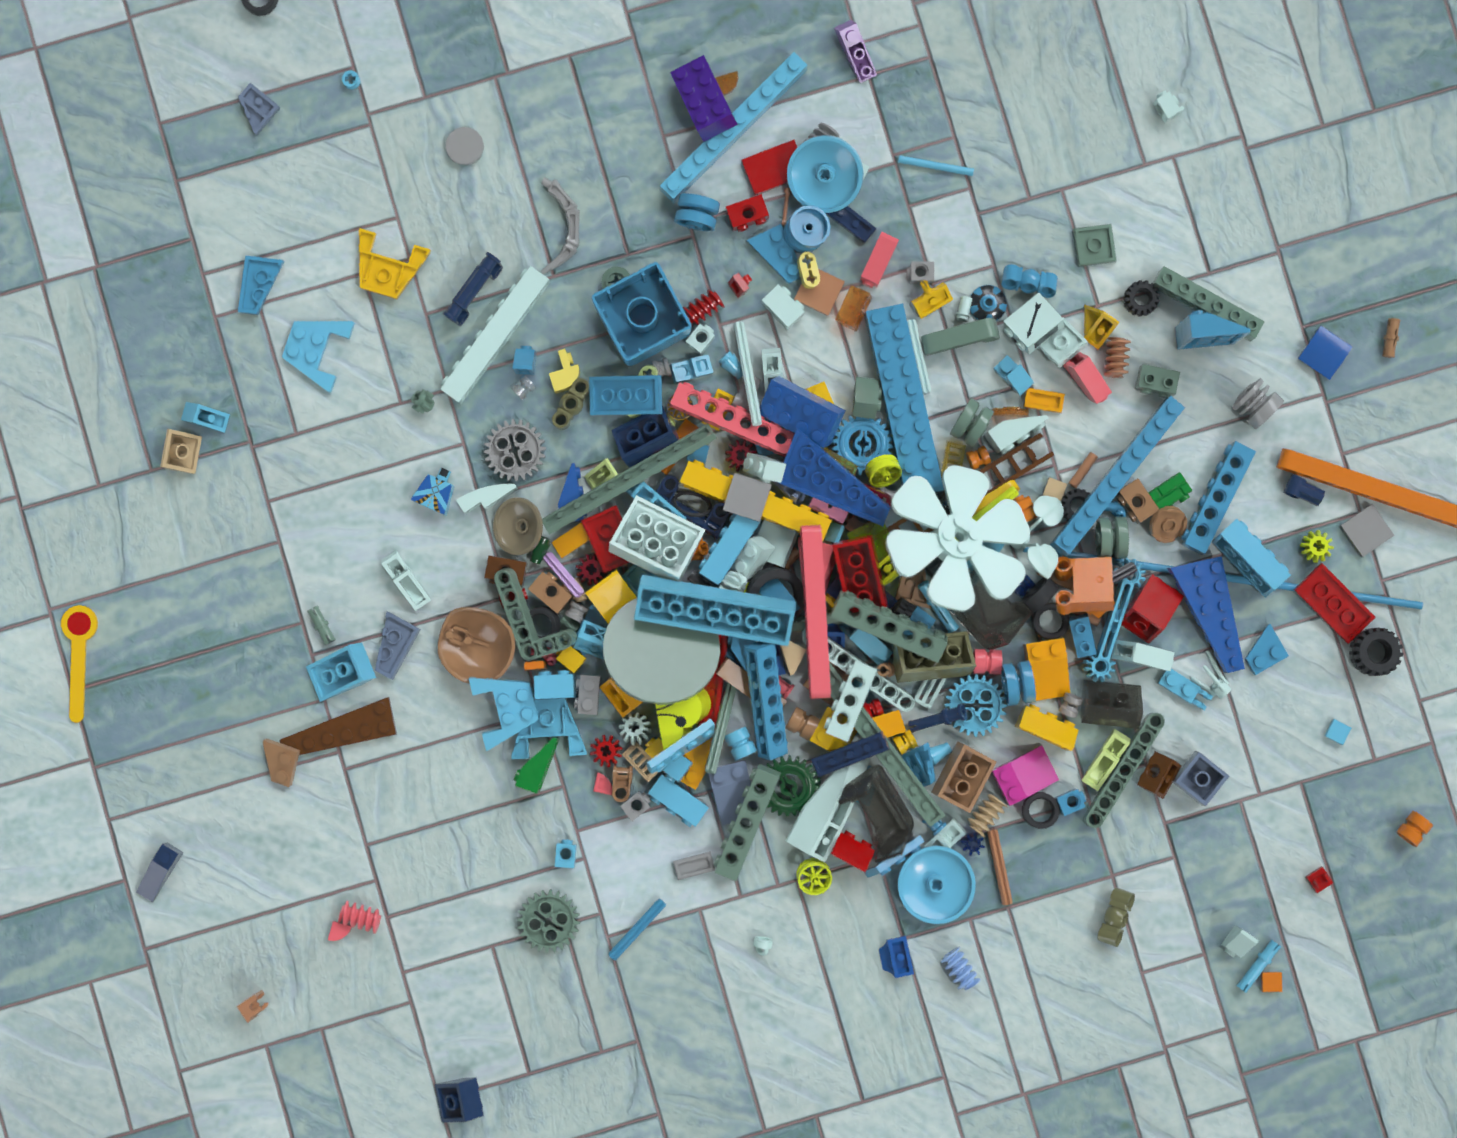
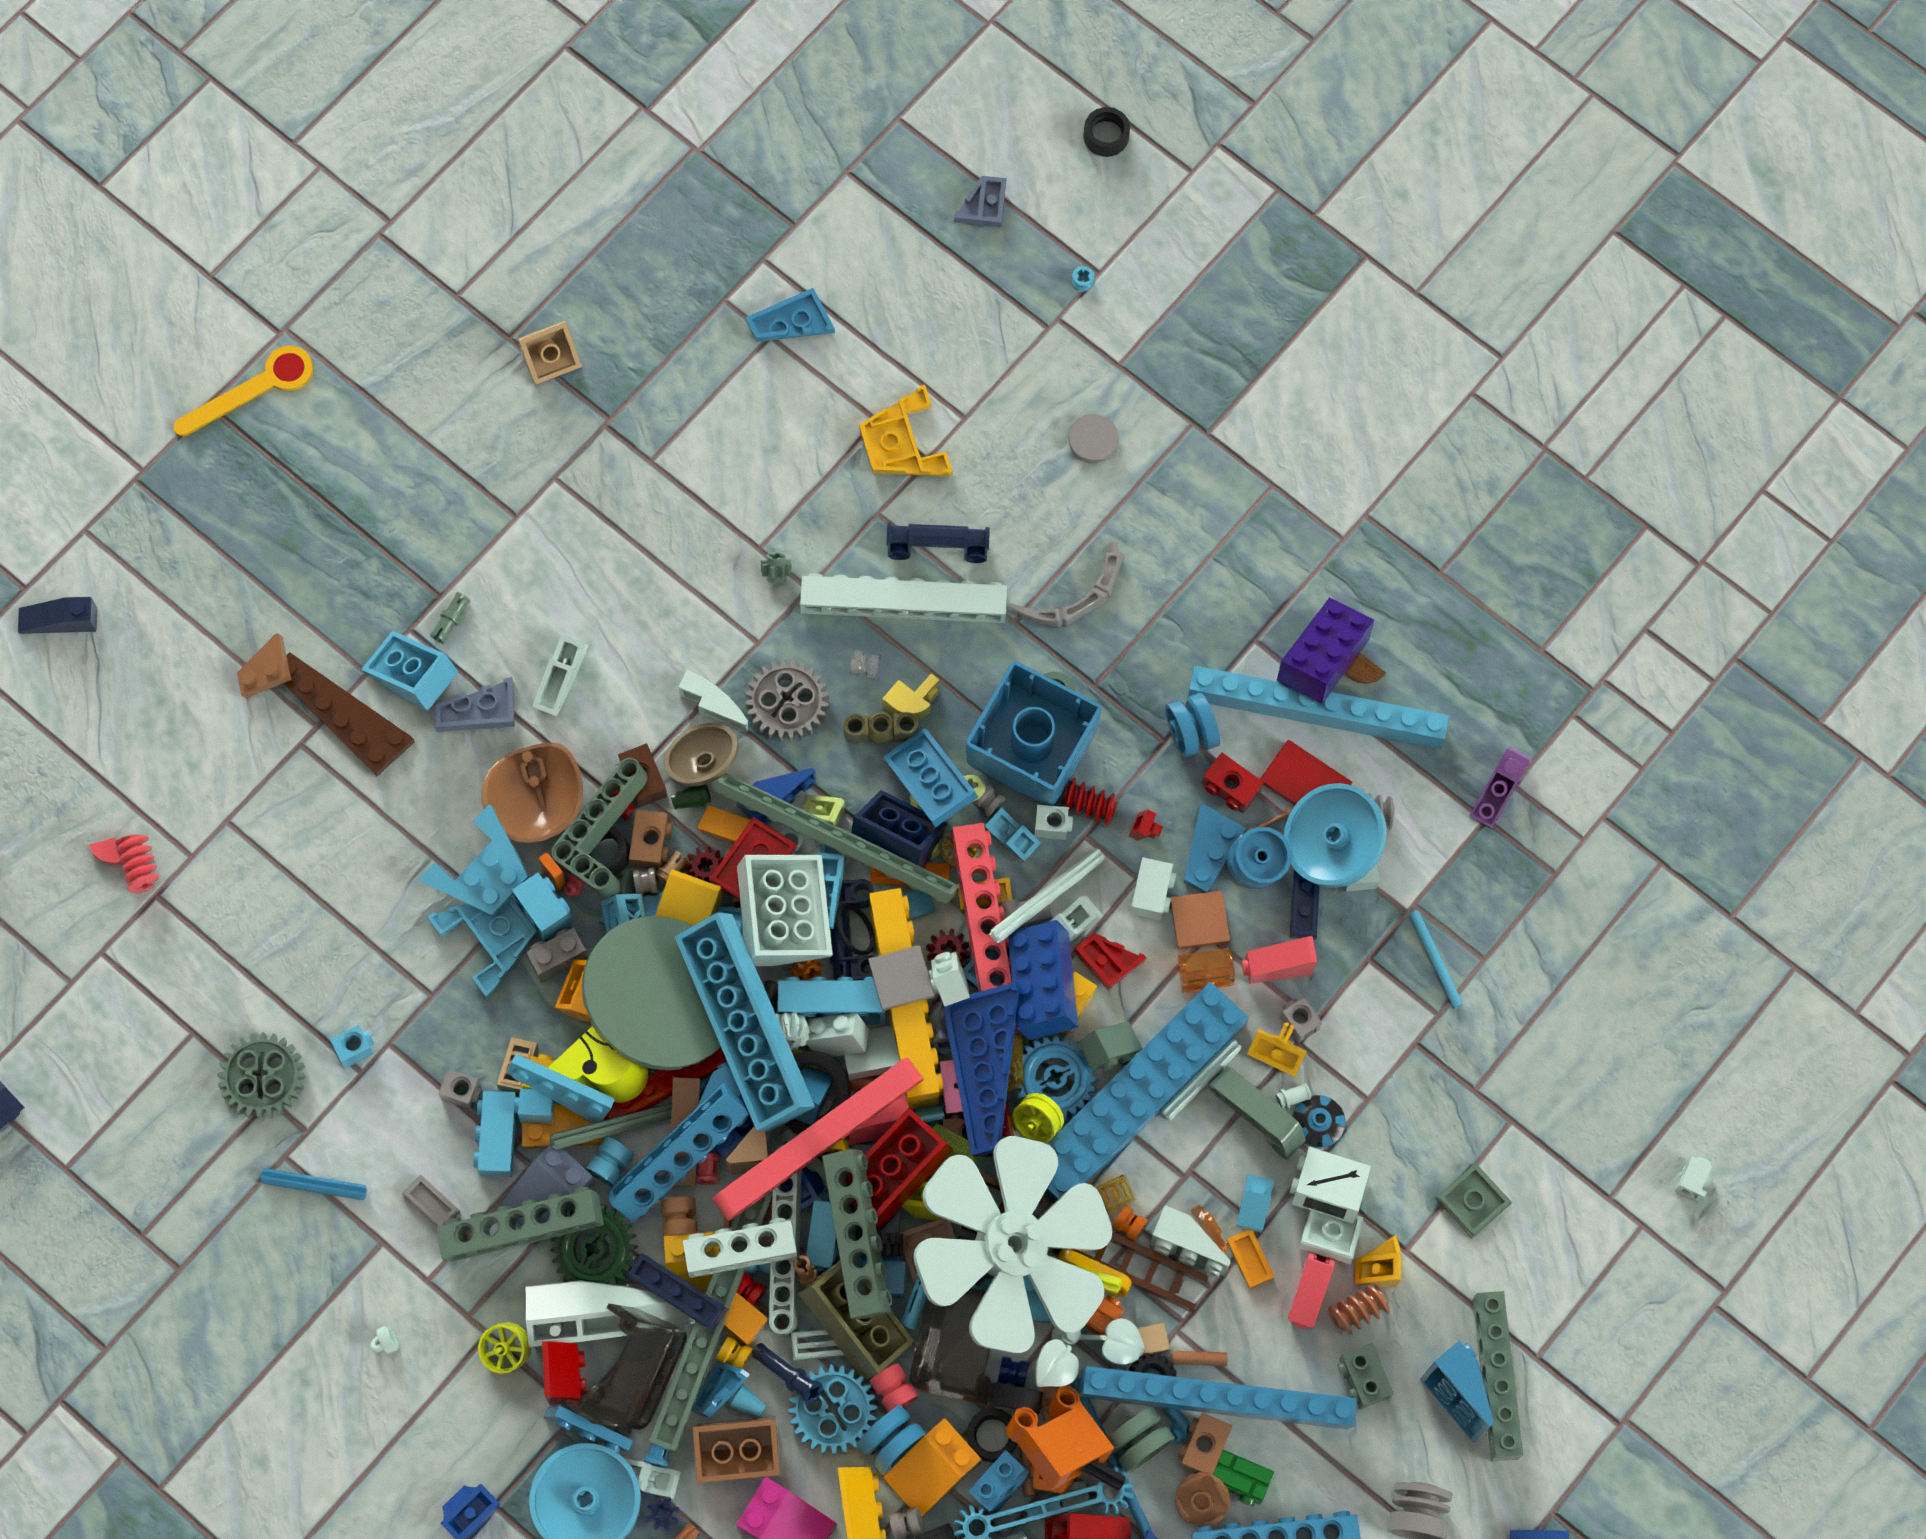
camera: 55 degrees right, 15 degrees down
medium azure slope [181,402,230,433] -> none
medium azure wing [282,321,355,393] -> none
torso [411,468,454,516] -> none
dark azure slope [513,346,536,375] -> none
green slope [513,737,560,794] -> none
lavender axle [543,552,584,598] -> none
yellow brick [556,646,587,674] -> none
red gear [590,735,623,767] -> none
coral tile [593,772,612,795] -> none
medium nougat piece [612,765,633,802] -> none
light aqua gear [619,713,652,746] -> none
medium azure cone [718,351,743,379] -> none
light yellow beam [797,252,820,289] -> none
sand green wheel [950,398,994,448] -> none
tan piece [968,794,1008,837] -> none
dark azure piece [1001,264,1058,298] -> none
black tyre [1123,280,1160,317] -> none
none -> red wing [1073,933,1147,990]

